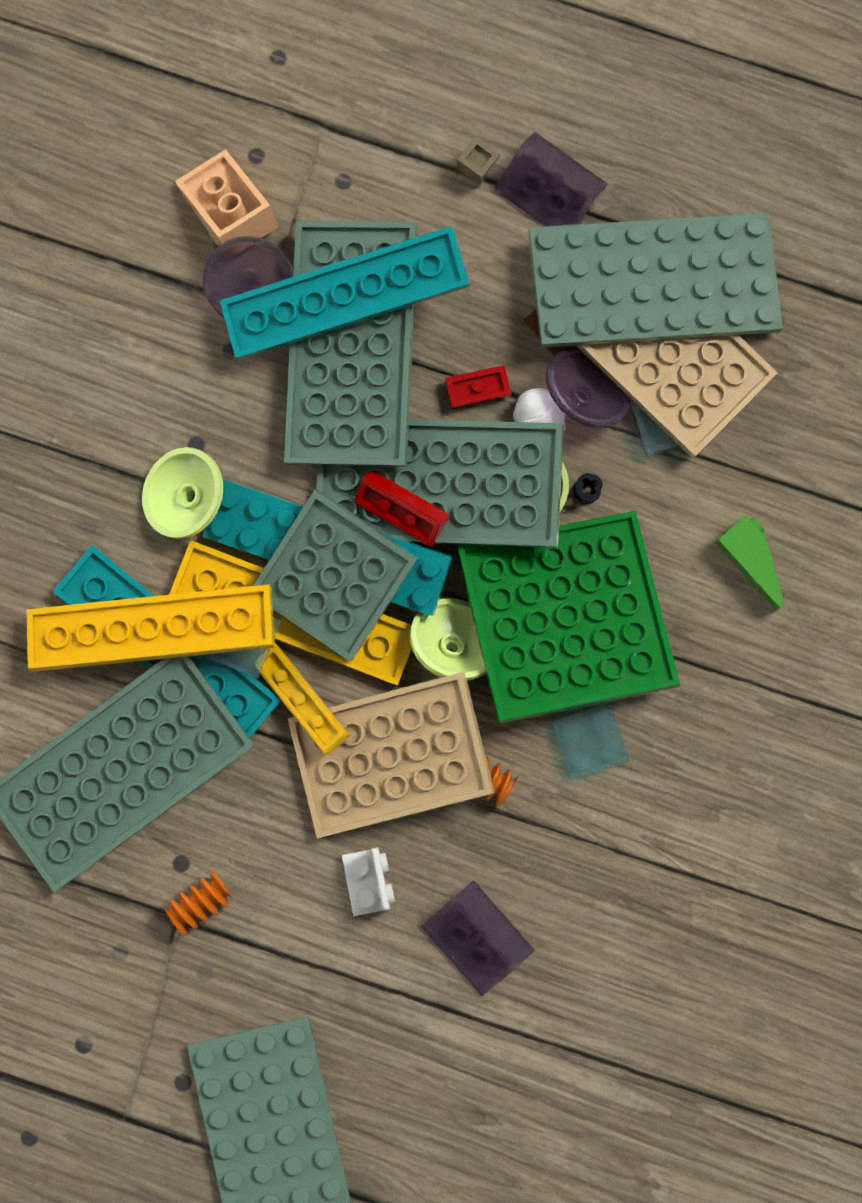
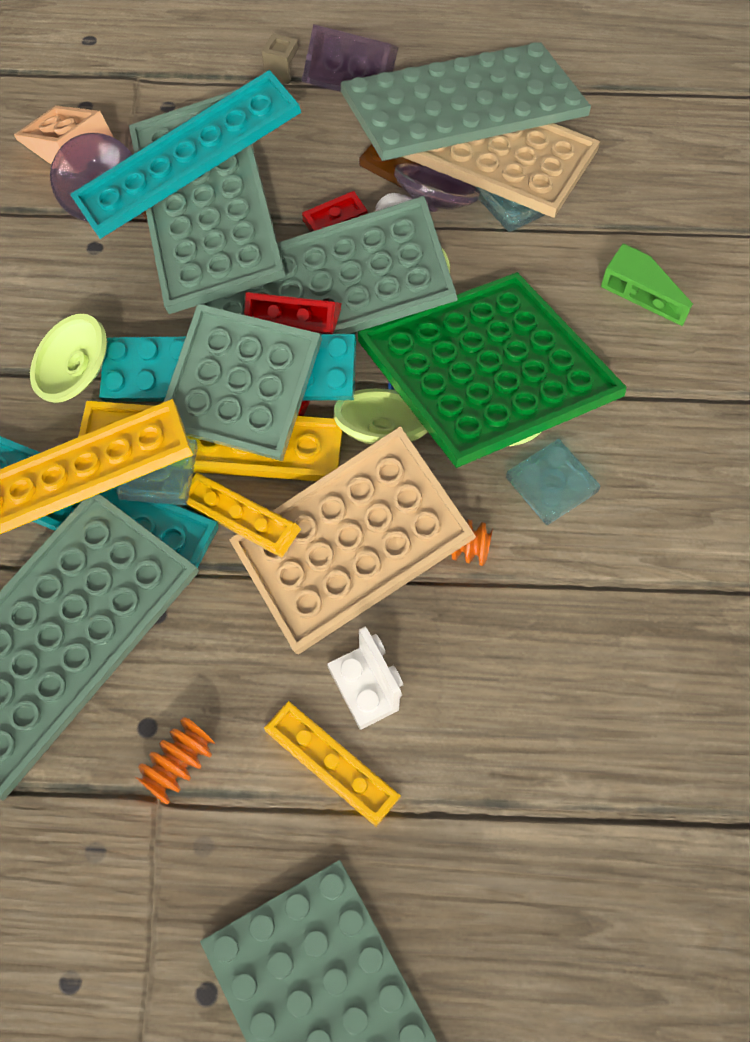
camera: 10 degrees left, 20 degrees down
clear purple slope [421,880,535,996] -> none
black bush [574,473,603,504] -> none
none -> yellow tile [264,701,401,827]

